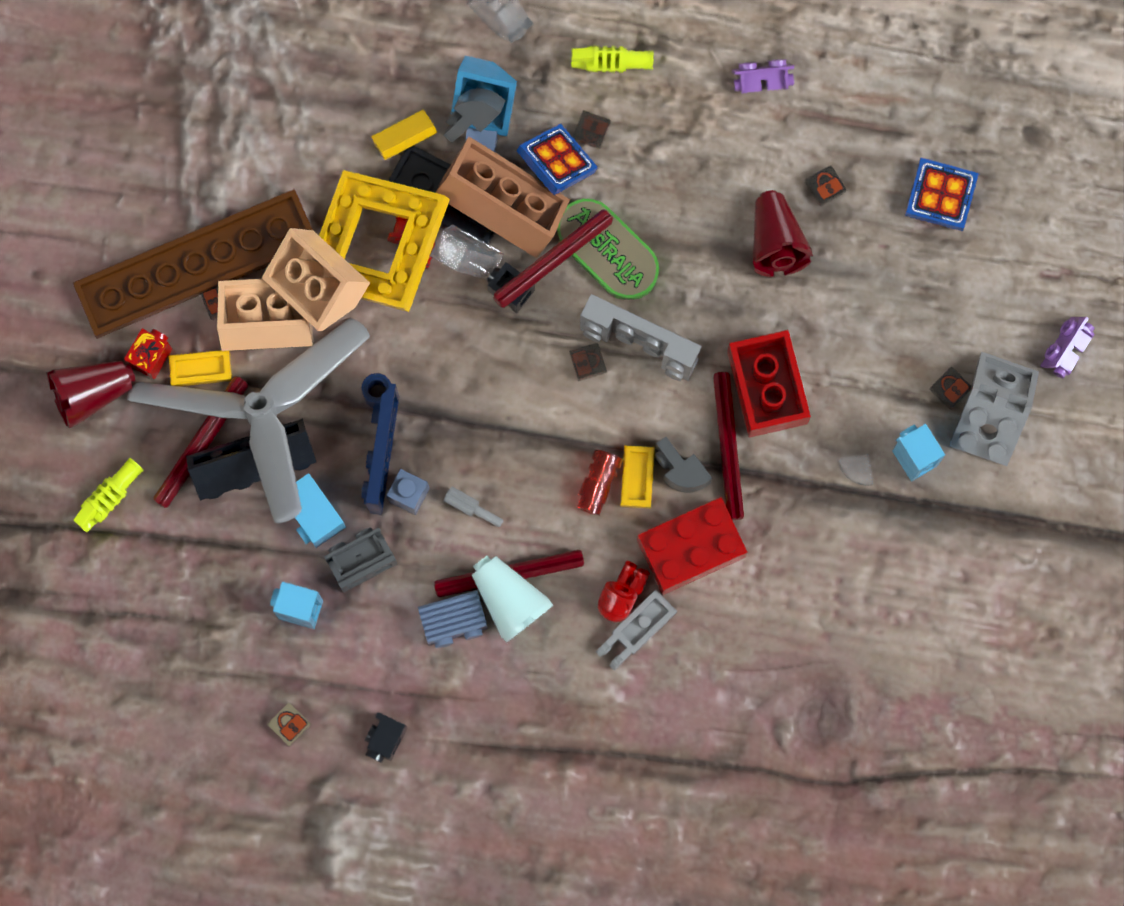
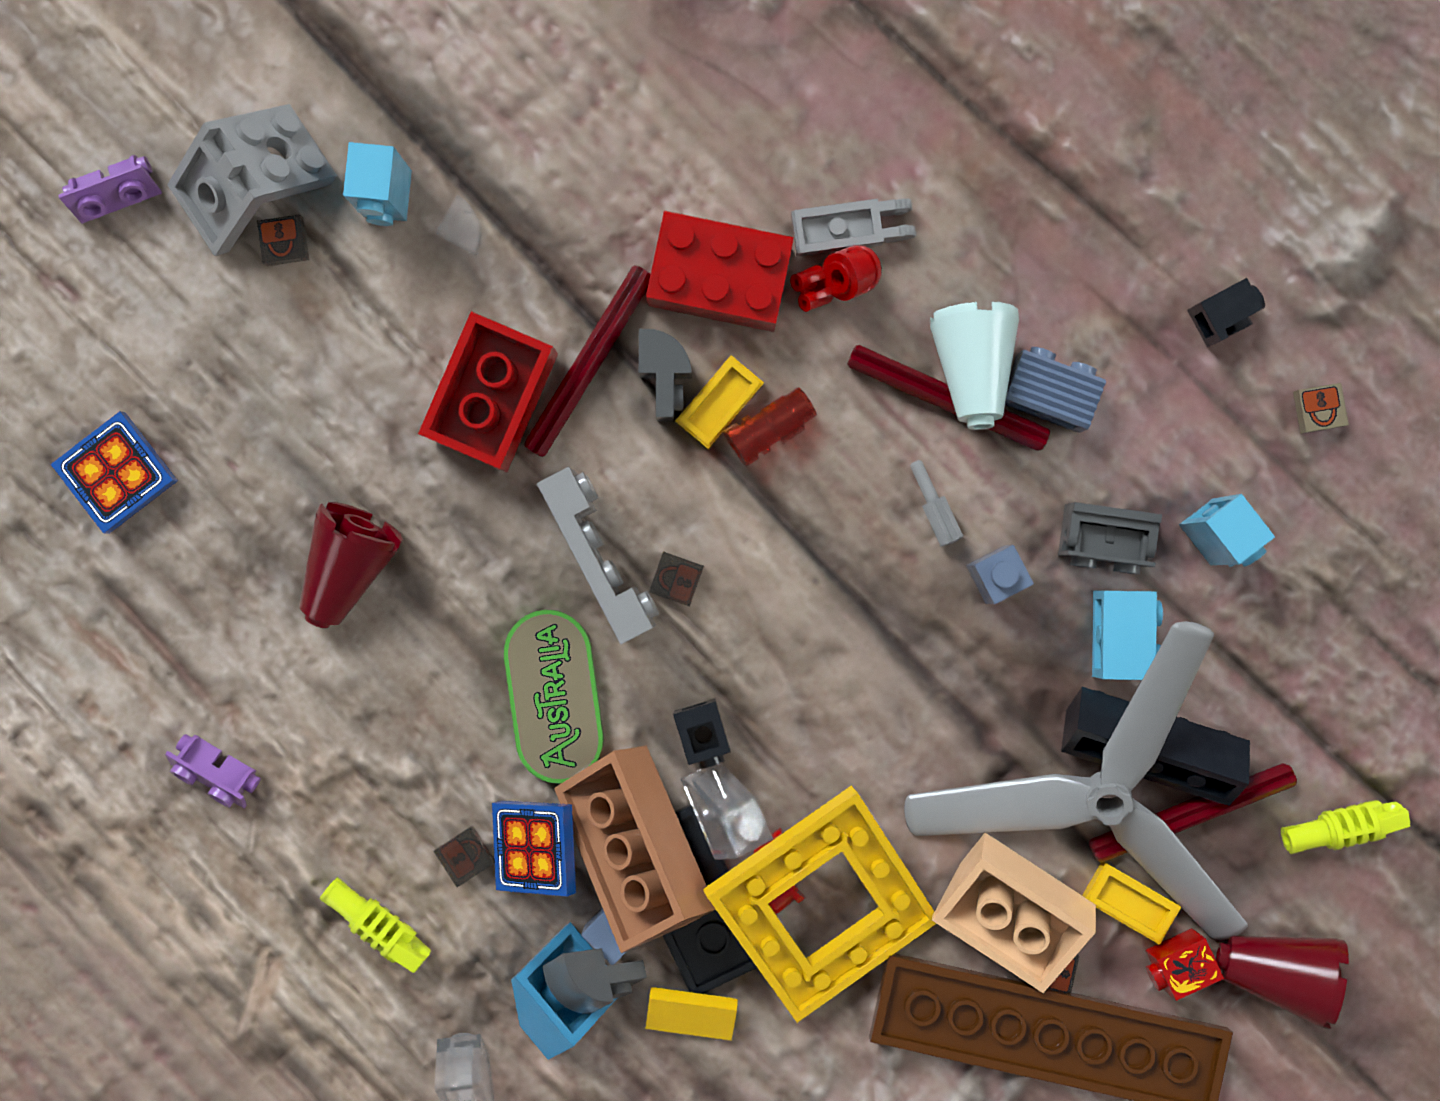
camera: 145 degrees left, 10 degrees up
light nougat slope [262,228,370,331] -> none
dark blue hinge [361,373,400,515] -> none
dark red axle [493,210,613,308] -> none
tile [805,165,847,207] -> none

